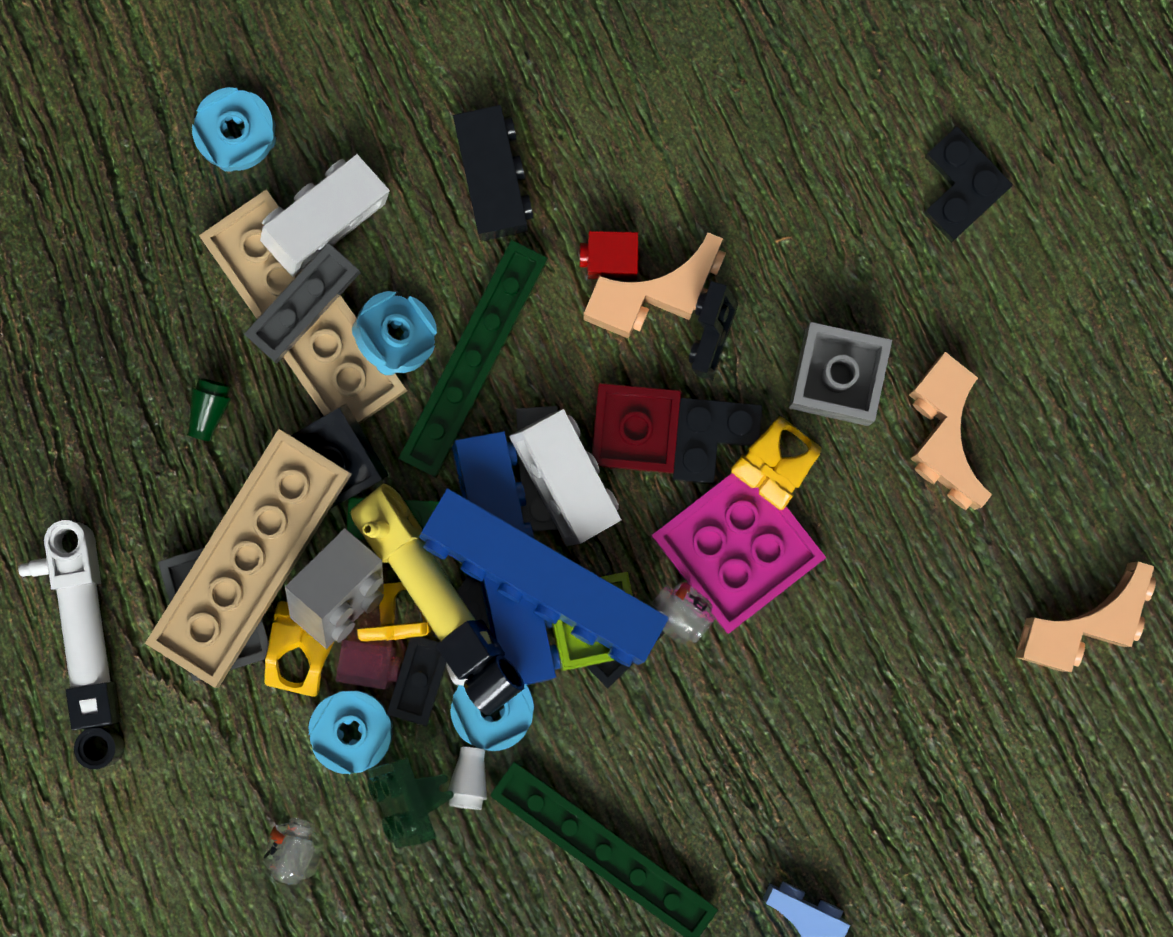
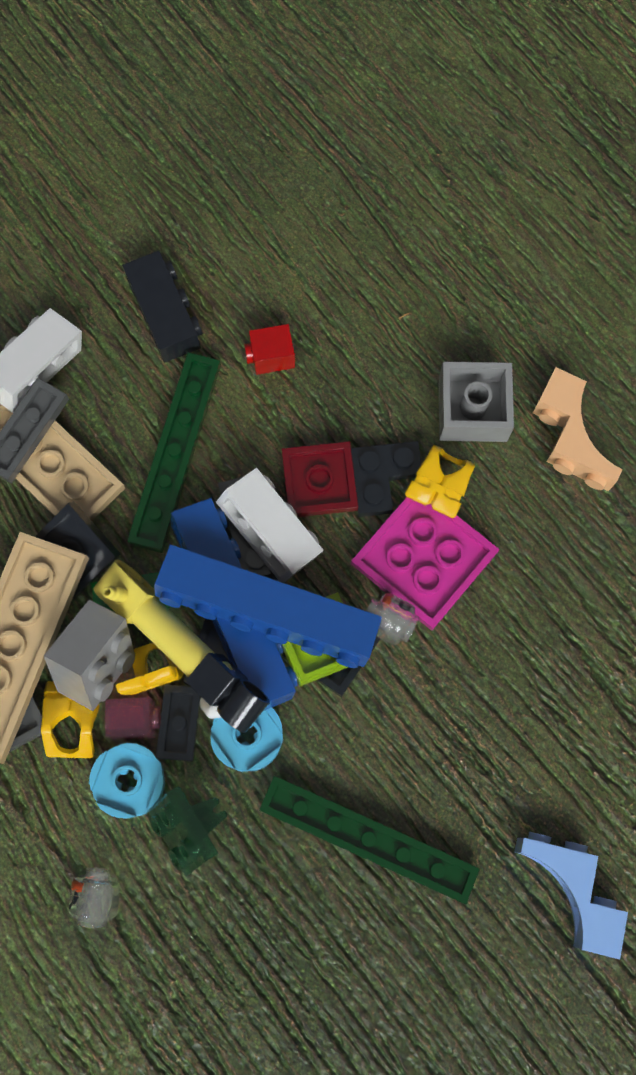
camera: 15 degrees left, 10 degrees down
medium azure plate [352,291,437,376] -> none
white cone [446,747,487,810] -> none
light nougat arch [584,232,726,339] -> none
black plate [689,281,738,381] -> none
black plate [924,127,1013,243] -> none

